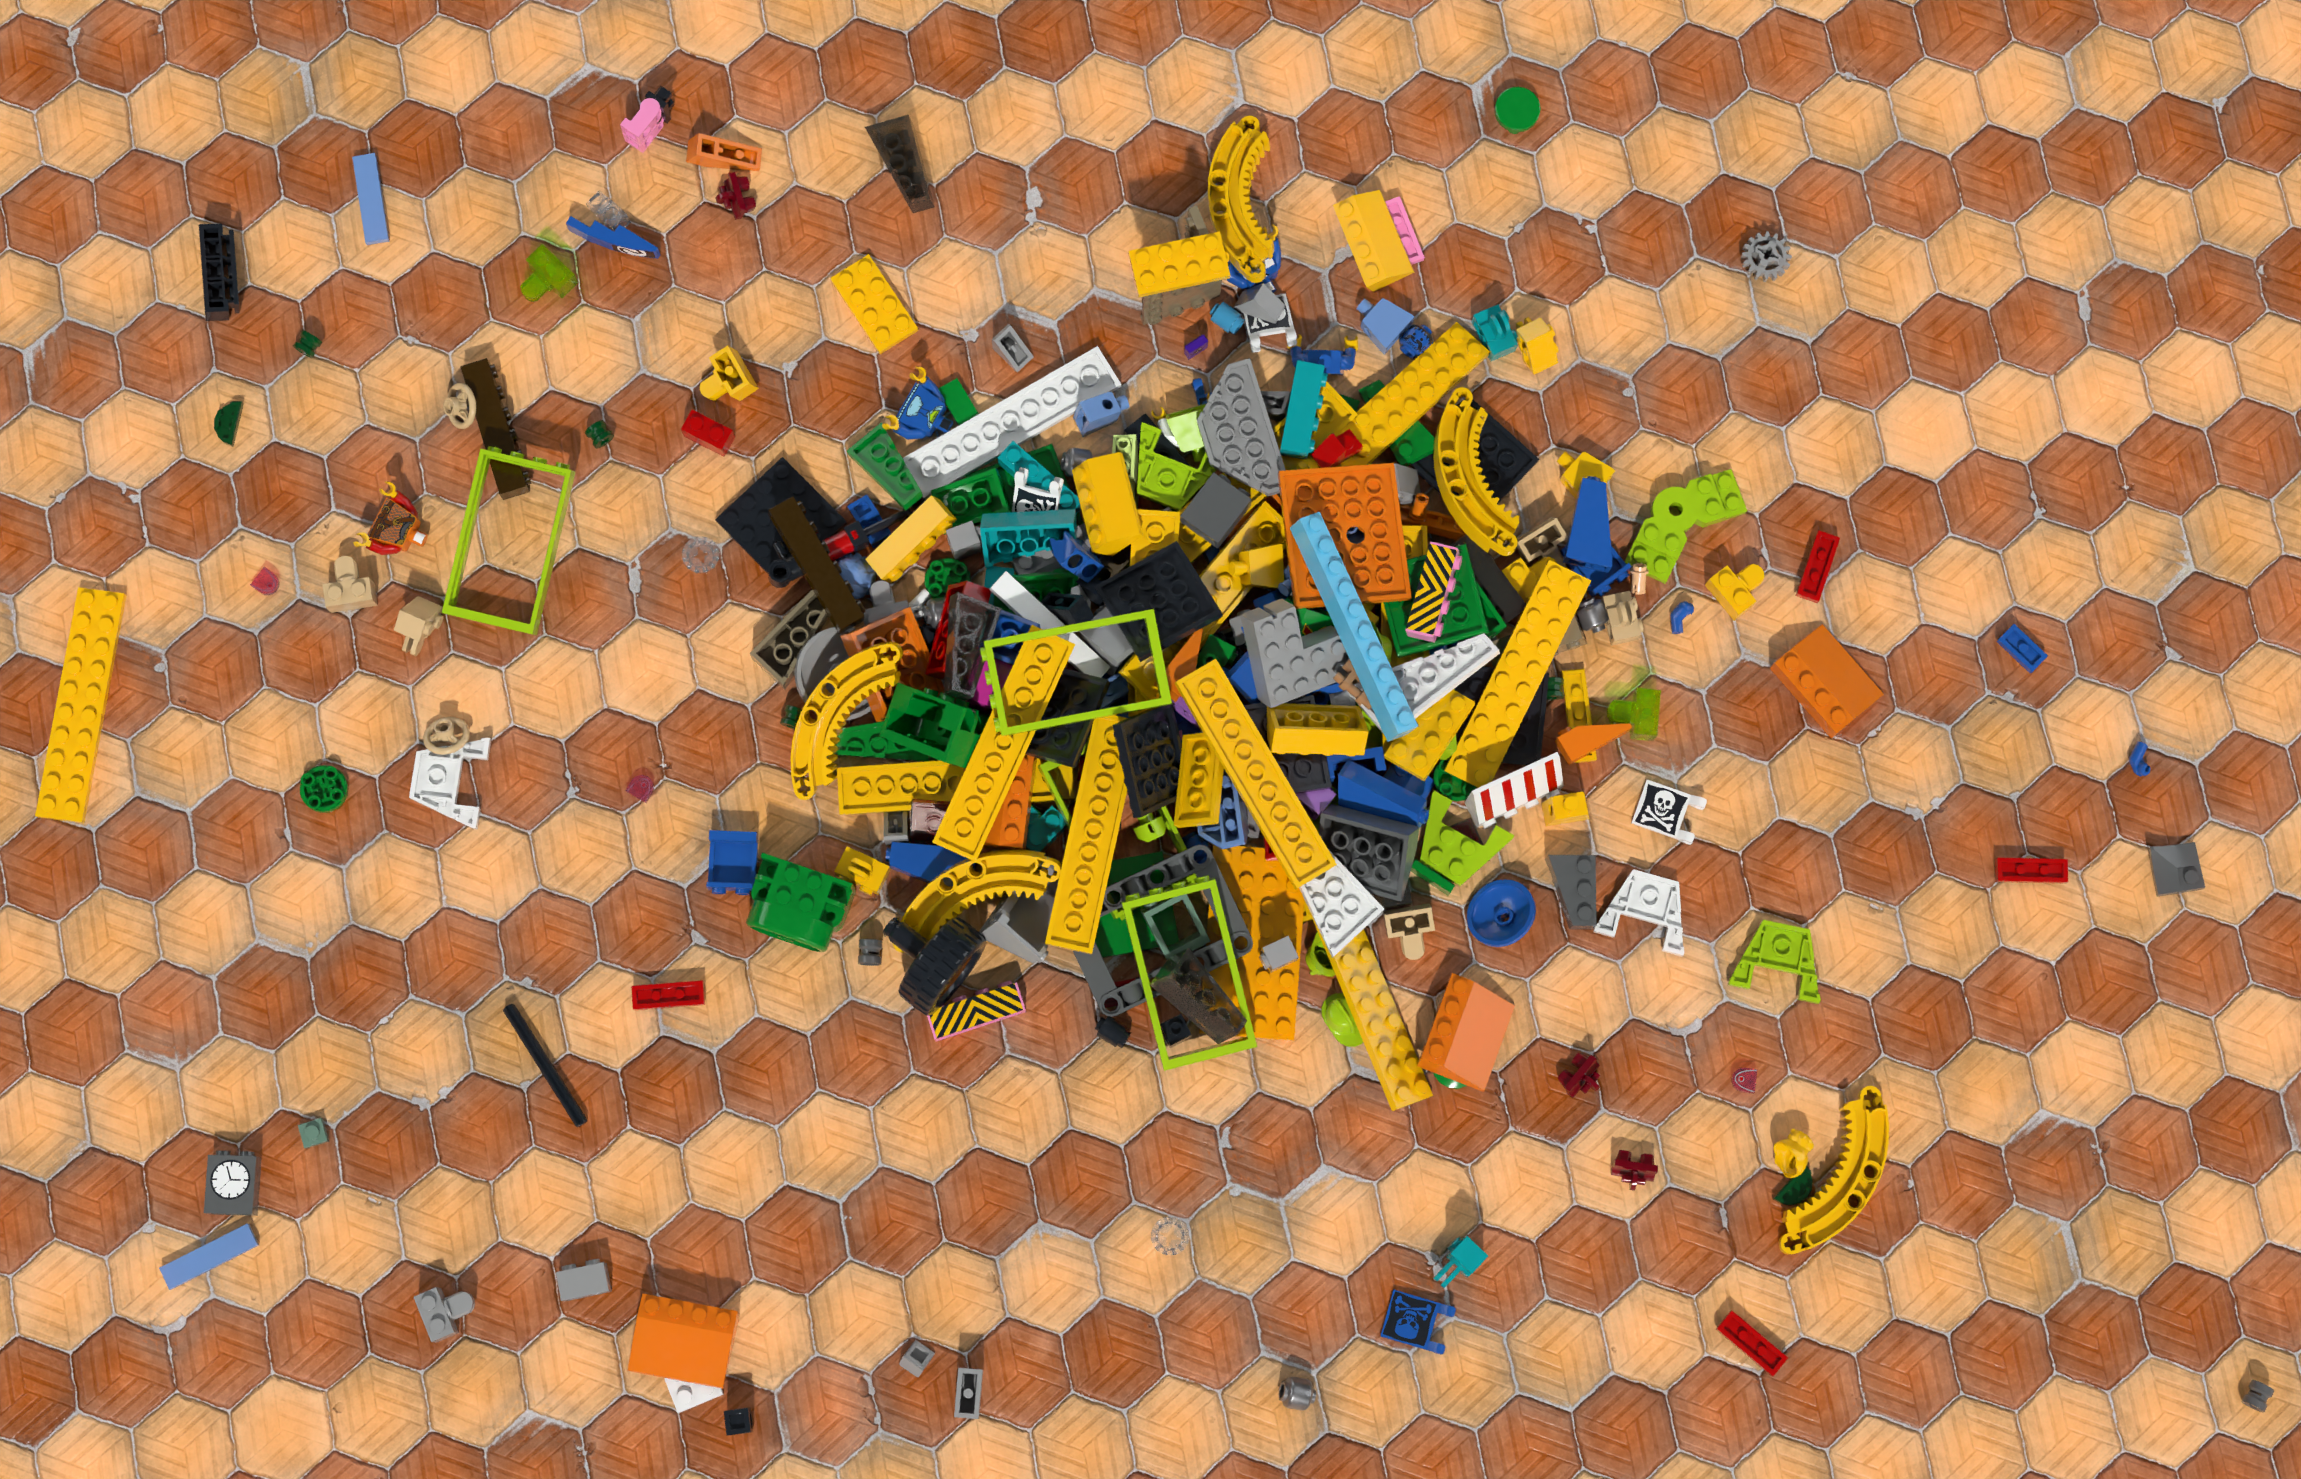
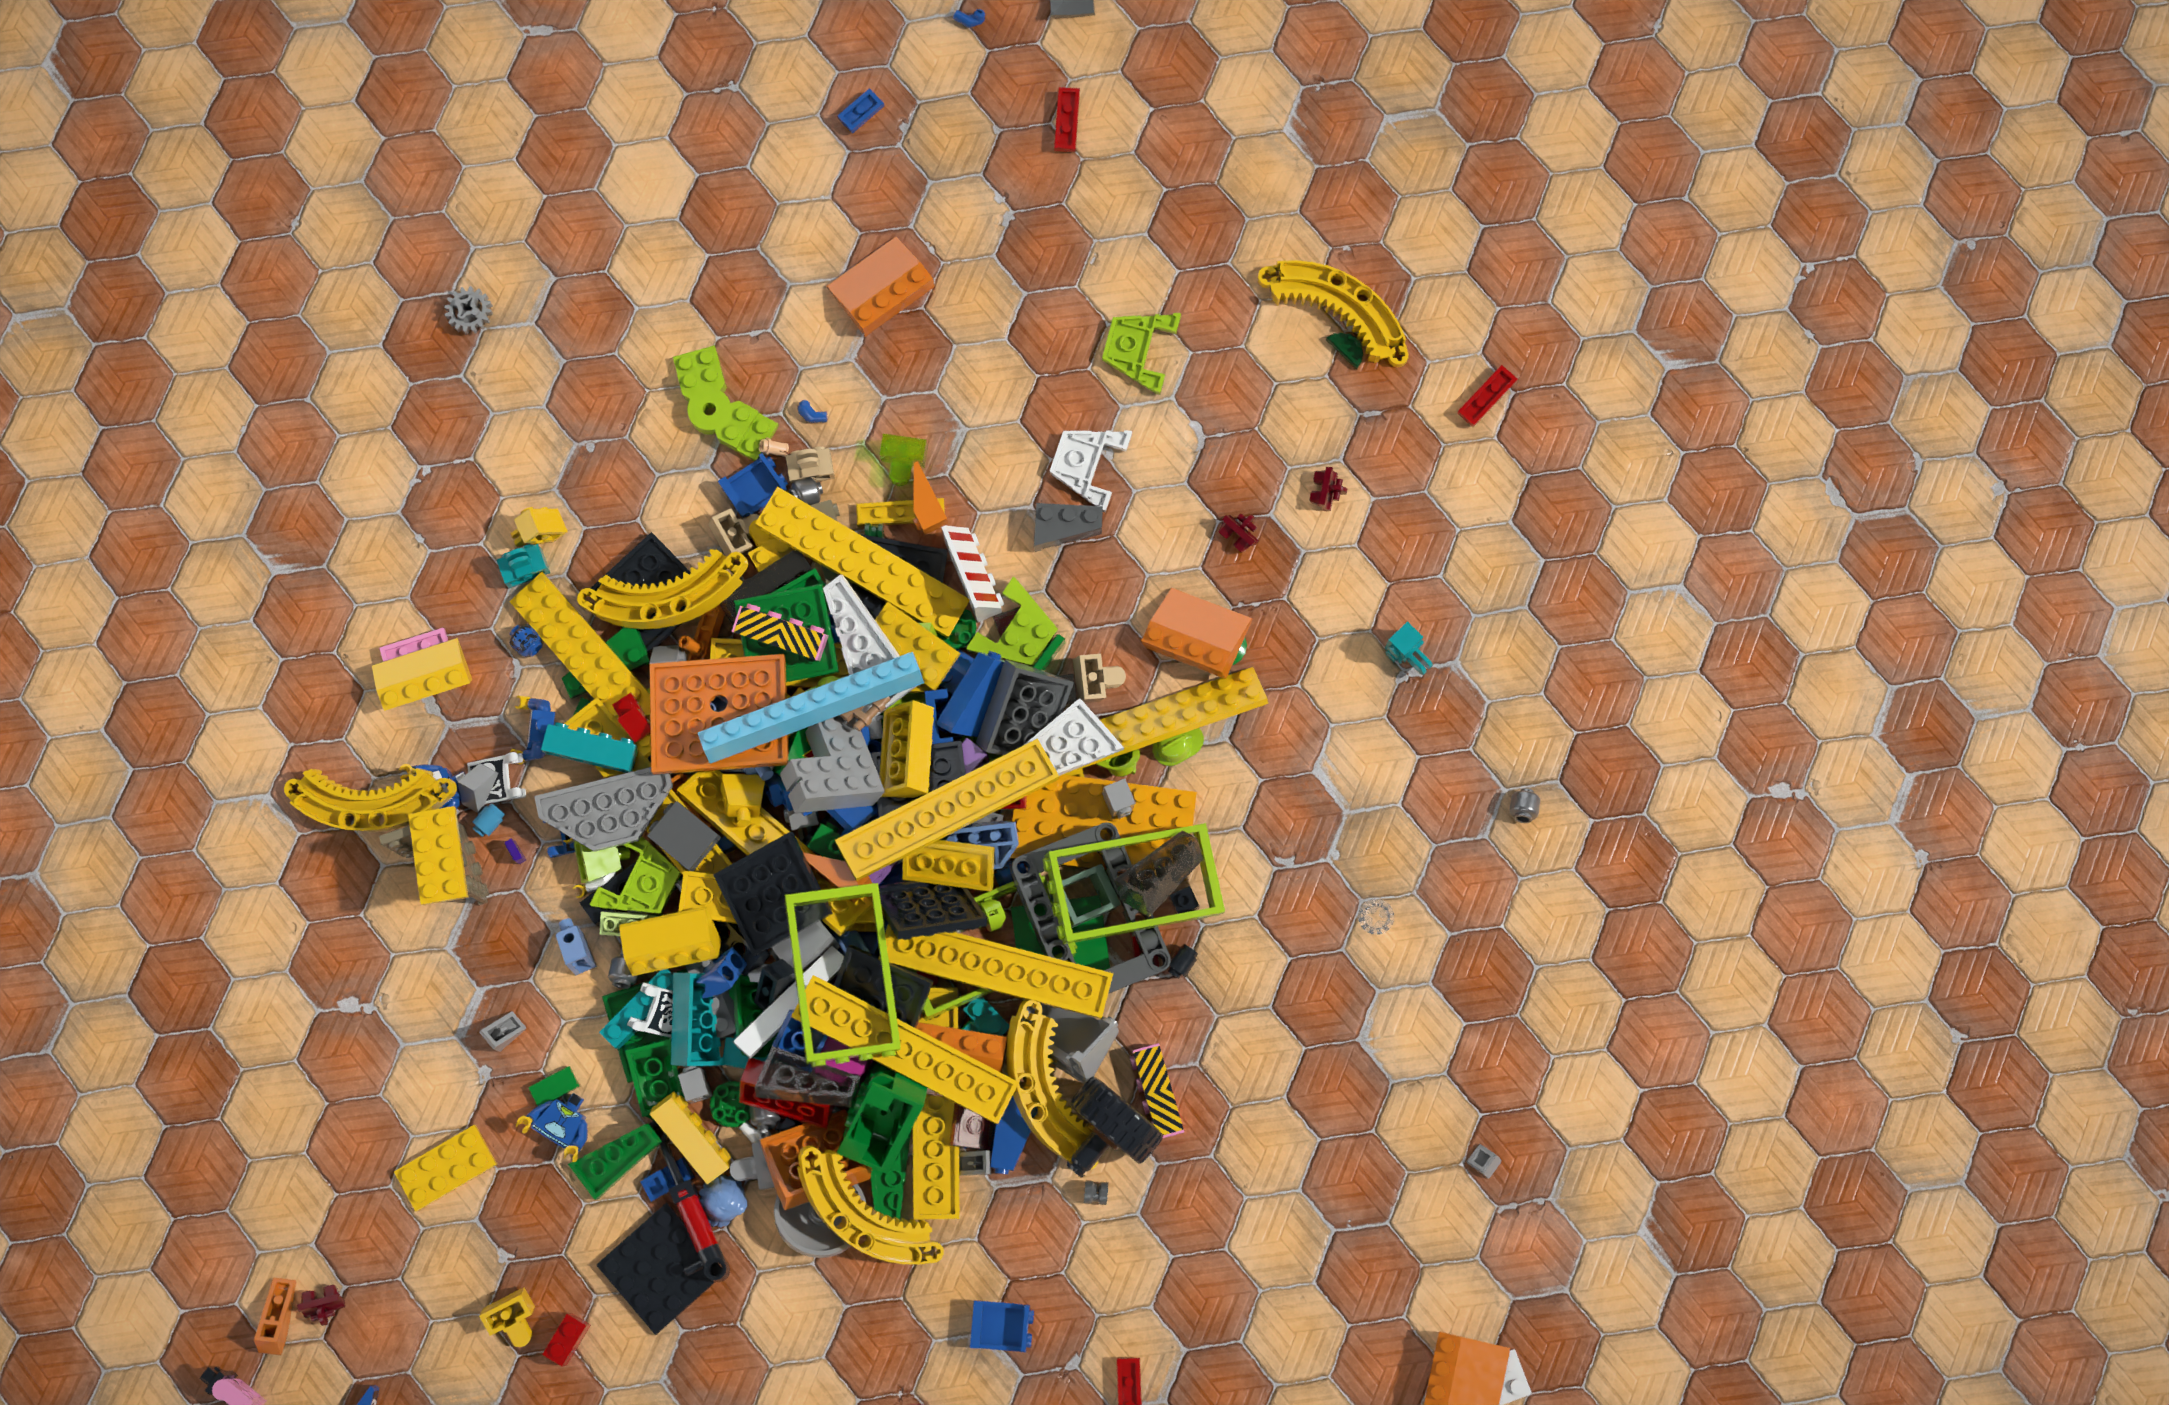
camera: 80 degrees left, 0 degrees up
clear gear [682,536,719,573] -> none
black brick [724,1408,753,1436] -> none
green brick [746,853,856,952] -> none
dark tan wedge [749,590,828,690] -> none
dark brown brick [768,497,866,635] -> none
dark green wheel [780,705,802,730] -> none
yellow brick [834,847,891,896] -> none
clear smoke wedge [865,115,935,213] -> none
white plate [903,346,1121,500] -> none
light grey brick [954,1368,984,1419] -> none
light grey slope [1261,391,1291,422] -> none
medium blue torso [1357,298,1414,355] -> none
flag [1381,1290,1456,1355] -> none
blue dish [1467,879,1536,947] -> none
green tile [1494,87,1541,134] -> none
yellow torso [1541,792,1590,827] -> none
yellow torso [1557,451,1615,499] -> none
blue slope [1563,476,1612,573] -> none
flag [1631,780,1707,845] -> none
yellow brick [1705,564,1765,621] -> none
clear pink tile [1731,1068,1758,1094] -> none
yellow hair [1773,1128,1814,1178] -> none
red plate [1795,530,1840,603] -> none

